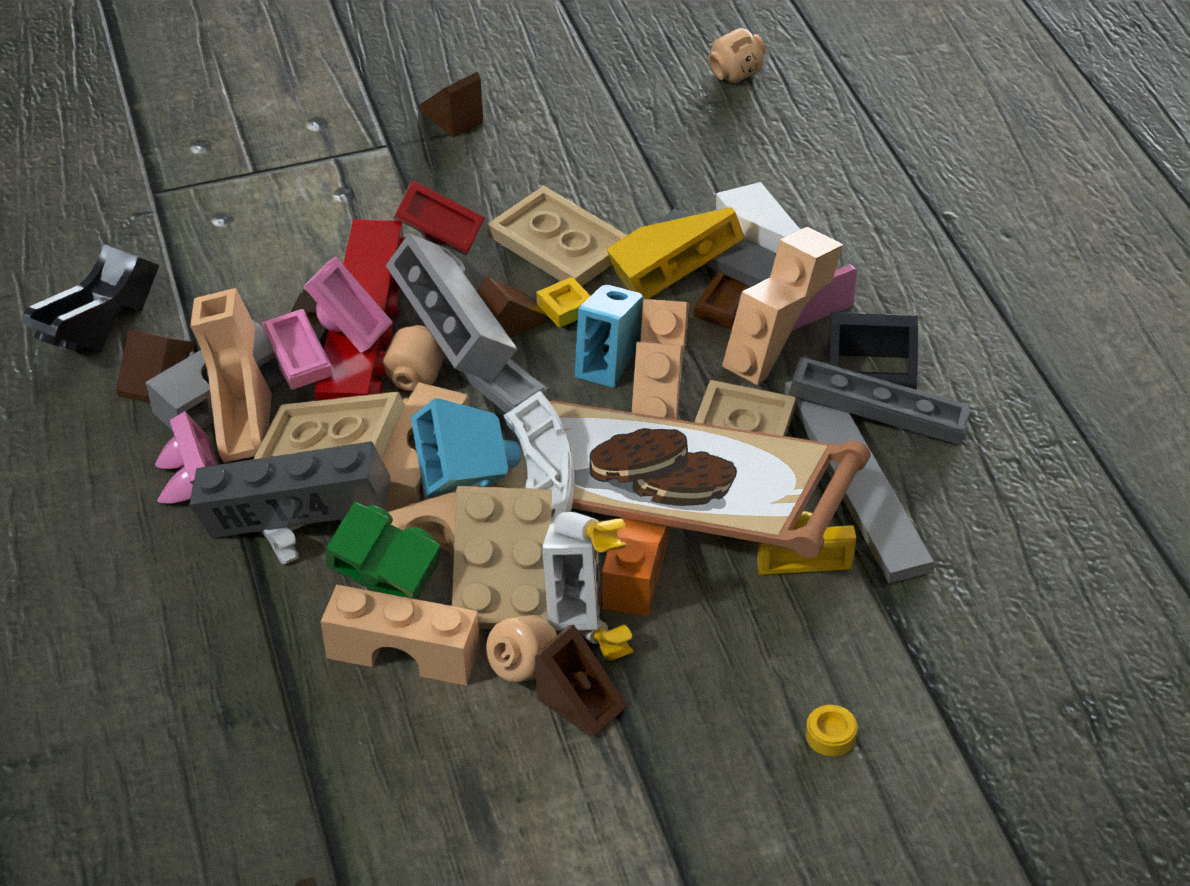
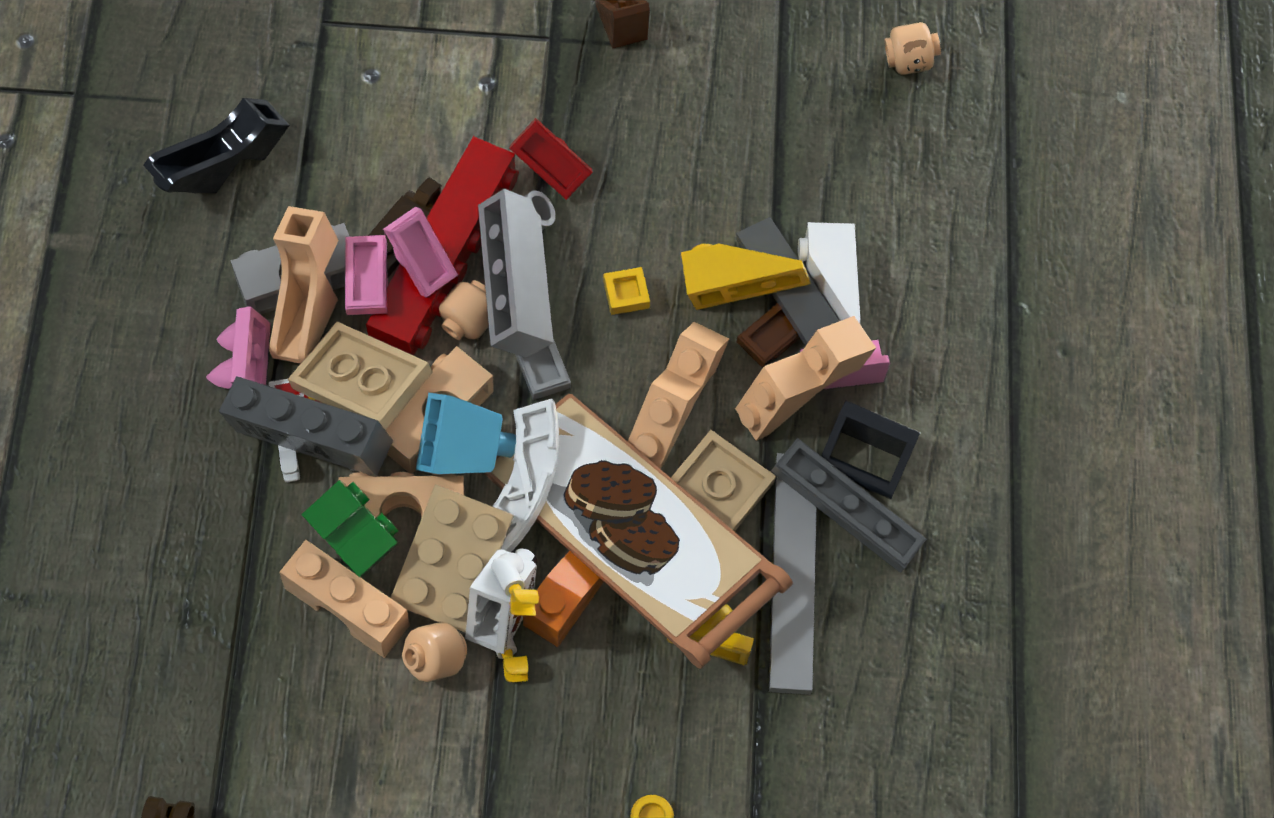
camera: 15 degrees right, 20 degrees up
reddish brown slope [116,330,194,403] -> none
reddish brown slope [477,276,547,338] -> none
tan plate [487,186,627,286] -> none
reddish brown slope [535,625,628,736] -> none
medium azure torso [574,285,644,388] -> none

